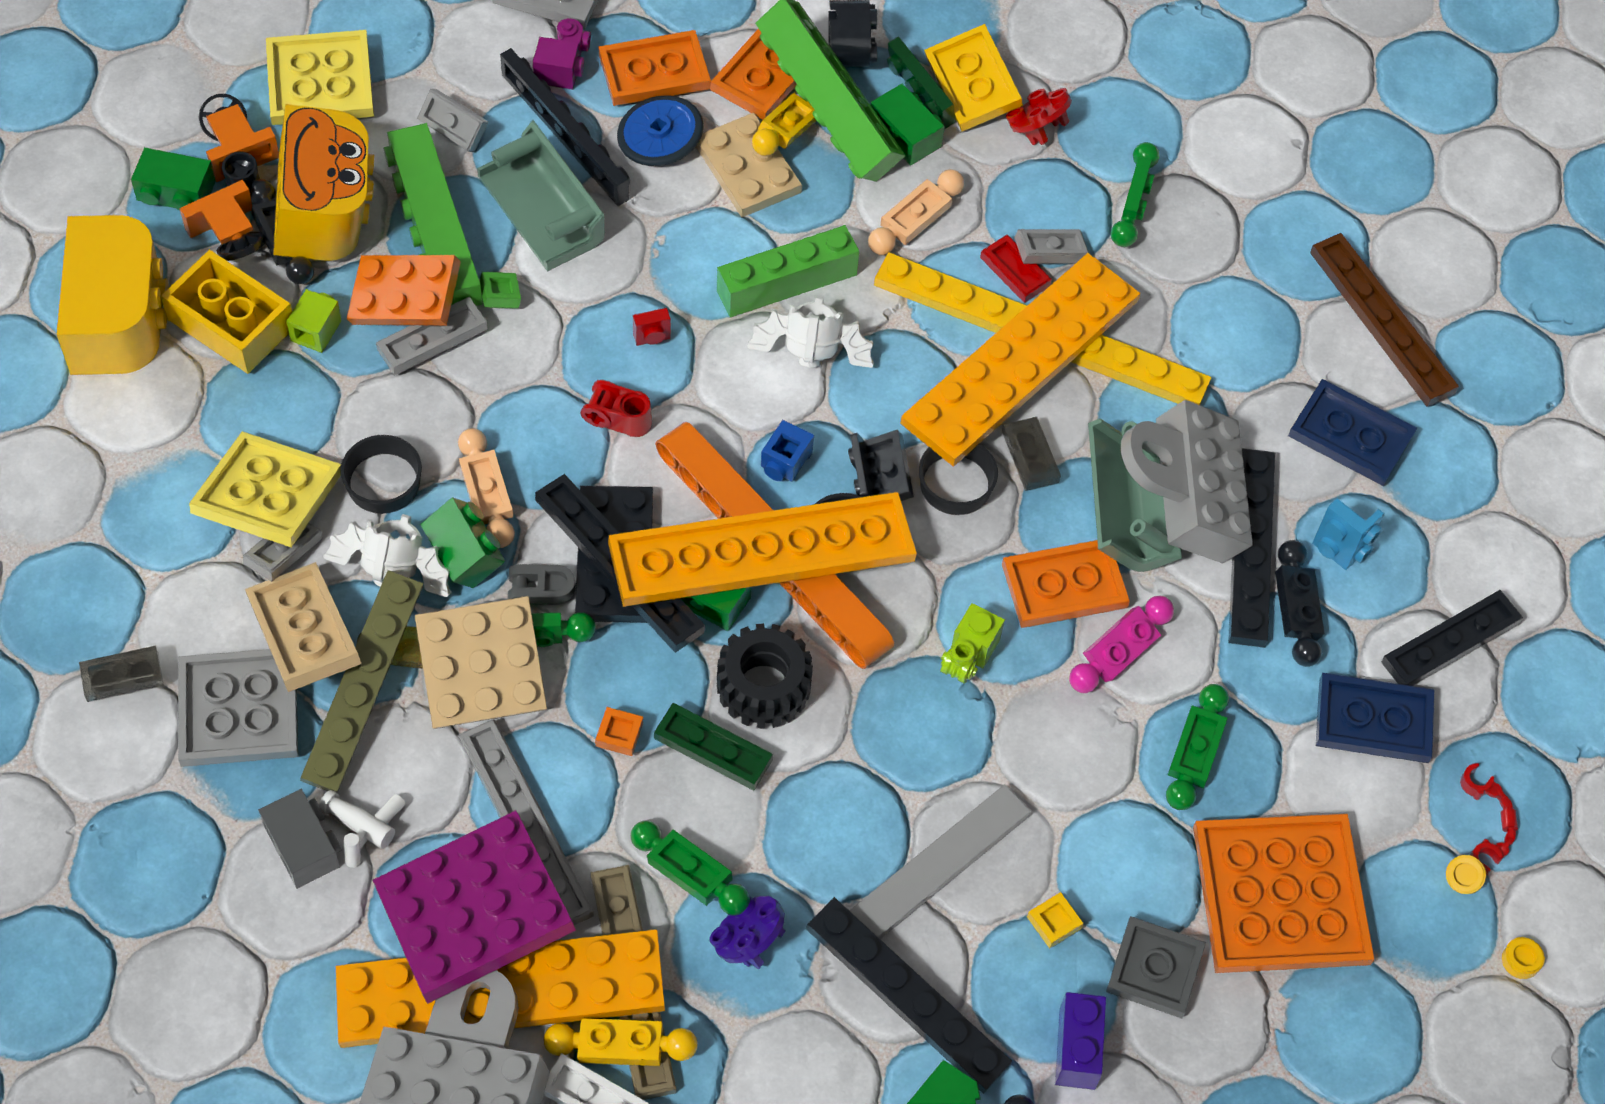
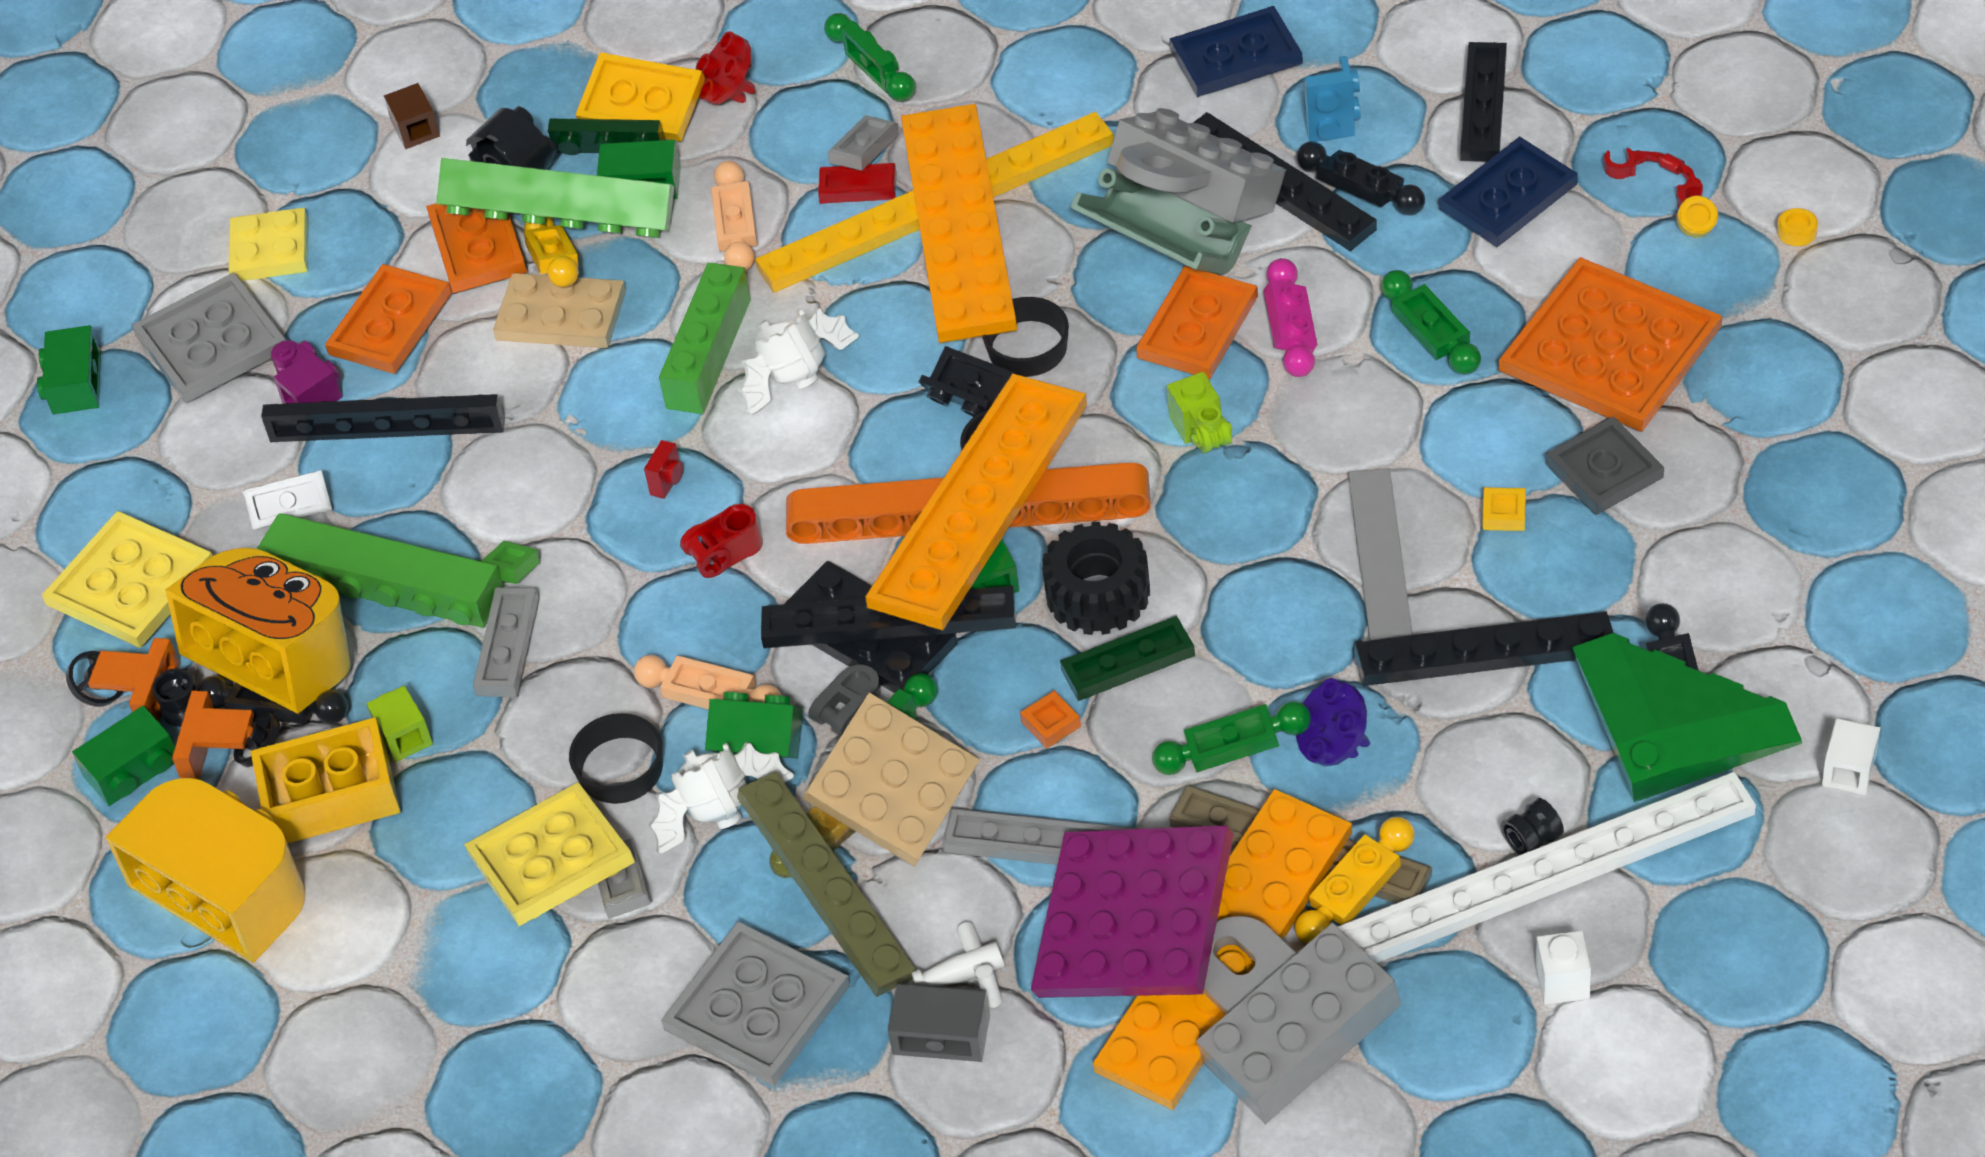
camera: 40 degrees left, 10 degrees down
clear smoke plate [79,645,164,702] -> none
tan plate [245,562,361,692] -> none
orange plate [346,255,461,326] -> none
sand green piece [477,120,605,272] -> none
blue wheel [617,95,704,166] -> none
blue brick [761,419,814,482] -> none
clear smoke plate [1002,416,1061,491] -> none
dark purple brick [1055,992,1106,1090] -> none

